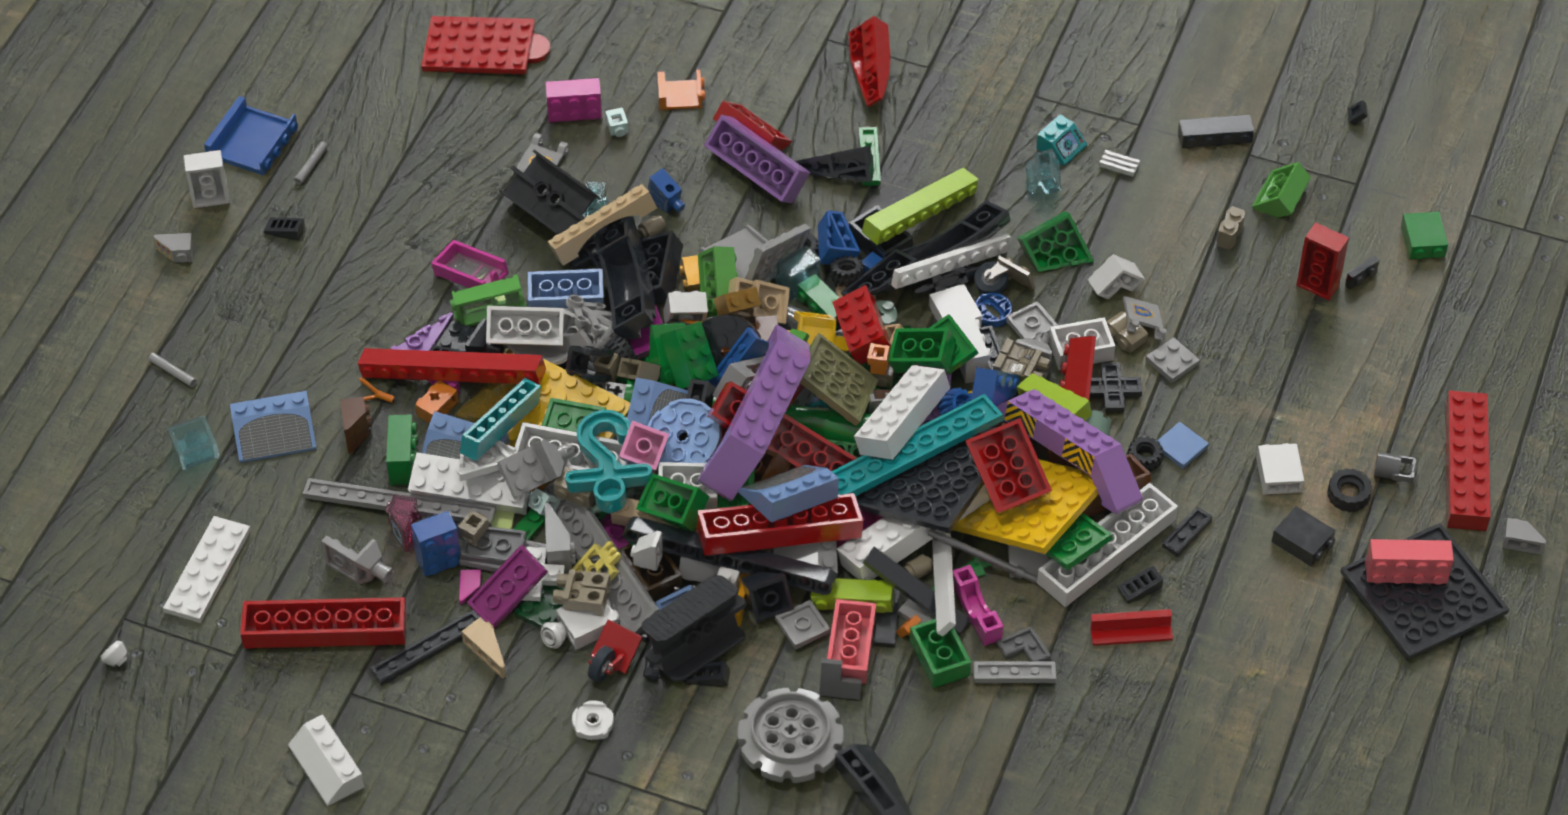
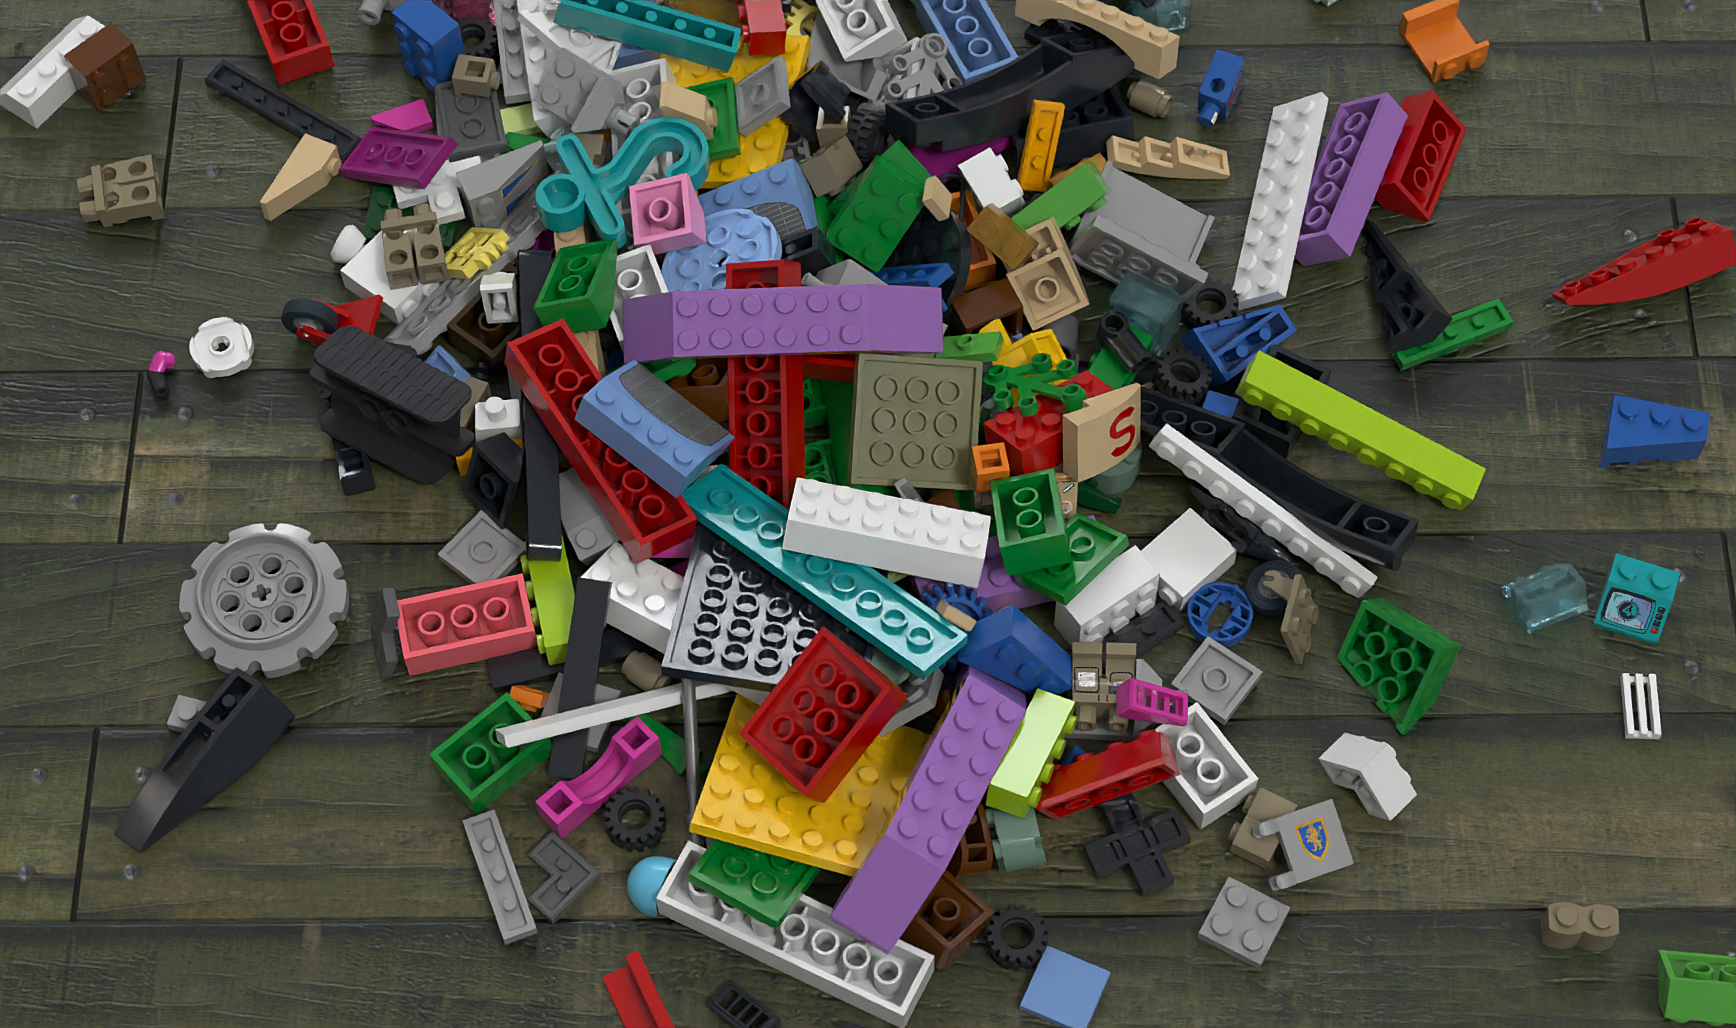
camera: 70 degrees right, 10 degrees up
none -> reddish brown brick [63,22,146,112]
none -> dark tan hips [77,154,164,228]
none -> arm [147,351,175,397]
none -> light grey plate [167,695,207,732]
none -> black tyre [605,787,666,853]
none -> medium azure helmet [627,856,677,917]
none -> tan slope [659,81,718,140]
none -> light grey tile [735,56,790,136]
none -> tan tile [922,176,952,221]
none -> tan tile [936,599,977,631]
none -> green plant [983,353,1087,417]
none -> light orange tile [1017,100,1065,193]
none -> tan slope [1063,383,1141,483]
none -> black piece [1097,309,1152,374]
none -> tan slope [1106,135,1230,179]
none -> dark pink slope [1116,678,1188,727]
none -> white plate [1232,92,1329,311]
none -> blue wedge [1599,395,1710,467]

